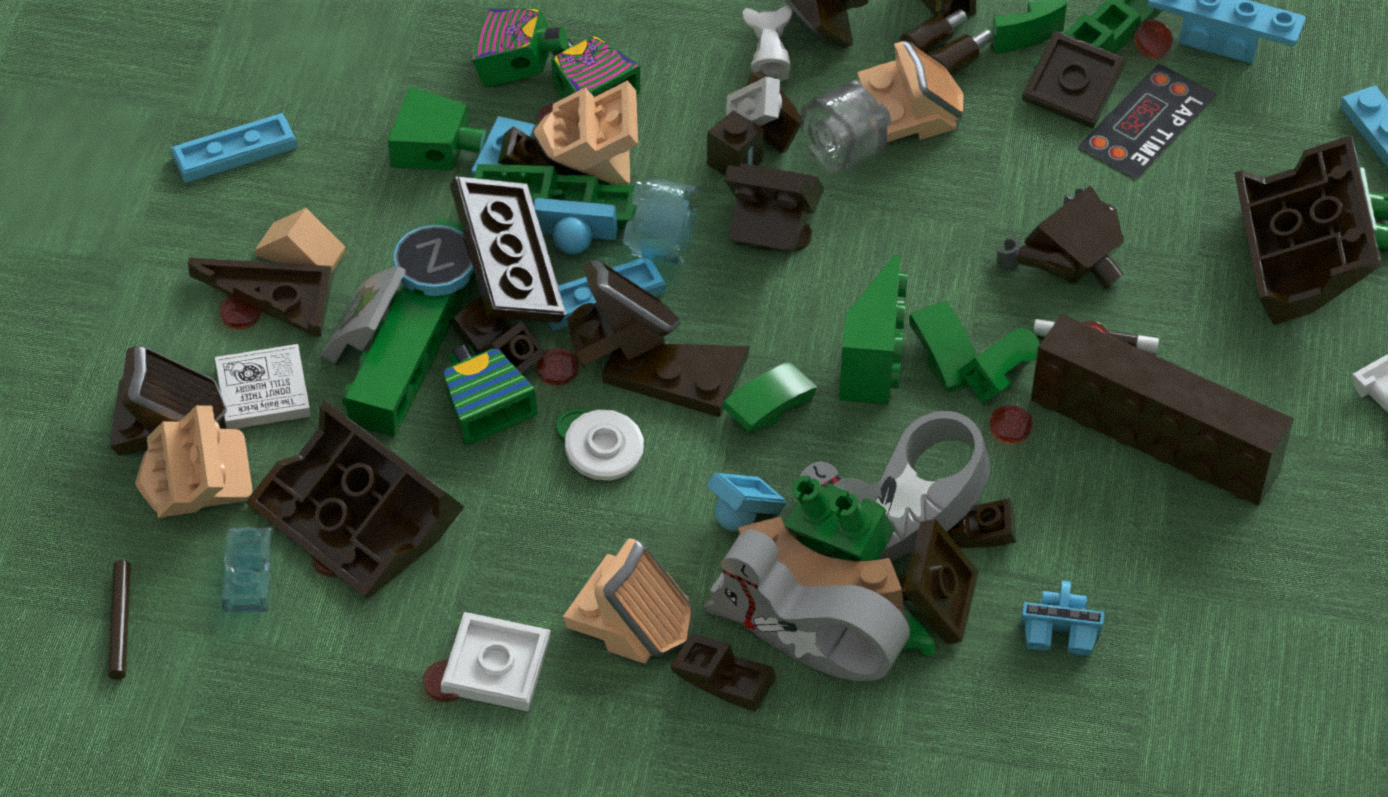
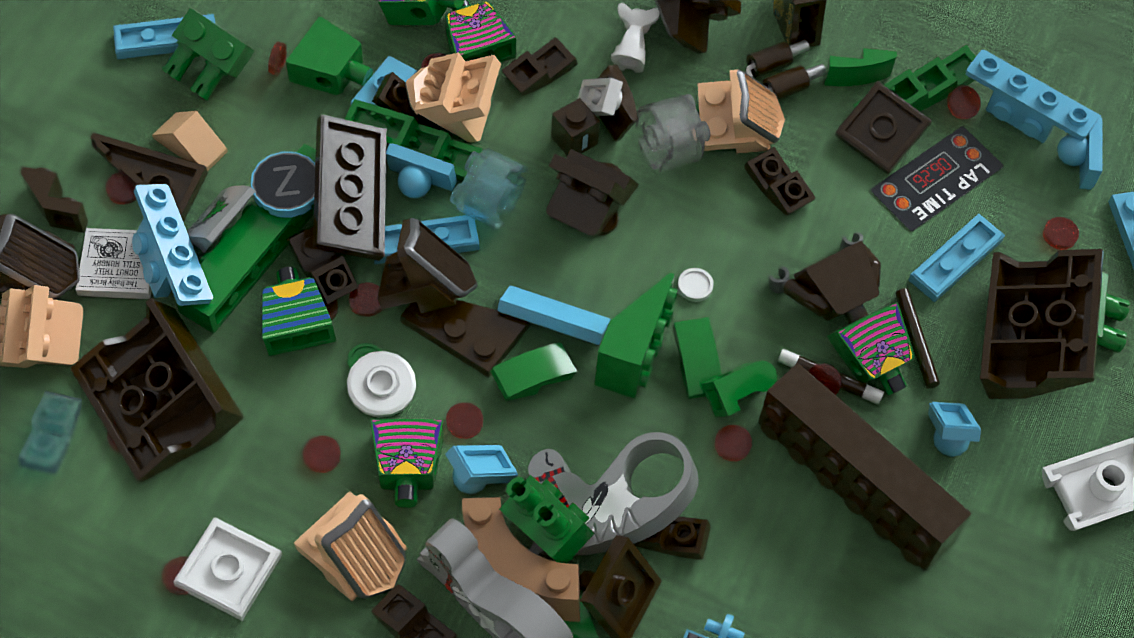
camera: 10 degrees right, 10 degrees up
none -> dark brown slope [20,166,88,233]
none -> medium azure bracket [132,184,213,306]
none -> green brick [161,7,255,101]
none -> clear red piece [268,41,287,76]
none -> clear red piece [303,436,341,473]
none -> torso [371,419,443,508]
none -> clear red piece [446,402,483,439]
none -> medium azure tile [497,285,611,345]
none -> dark brown slope [501,37,578,96]
none -> white piece [678,268,714,302]
none -> dark brown slope [744,147,816,216]
none -> torso [827,302,914,396]
none -> dark brown bar [895,288,940,389]
none -> medium azure tile [908,214,1005,303]
none -> medium azure tile [928,402,981,457]
none -> clear red piece [1043,217,1079,250]
none -> medium azure tile [1057,115,1102,190]

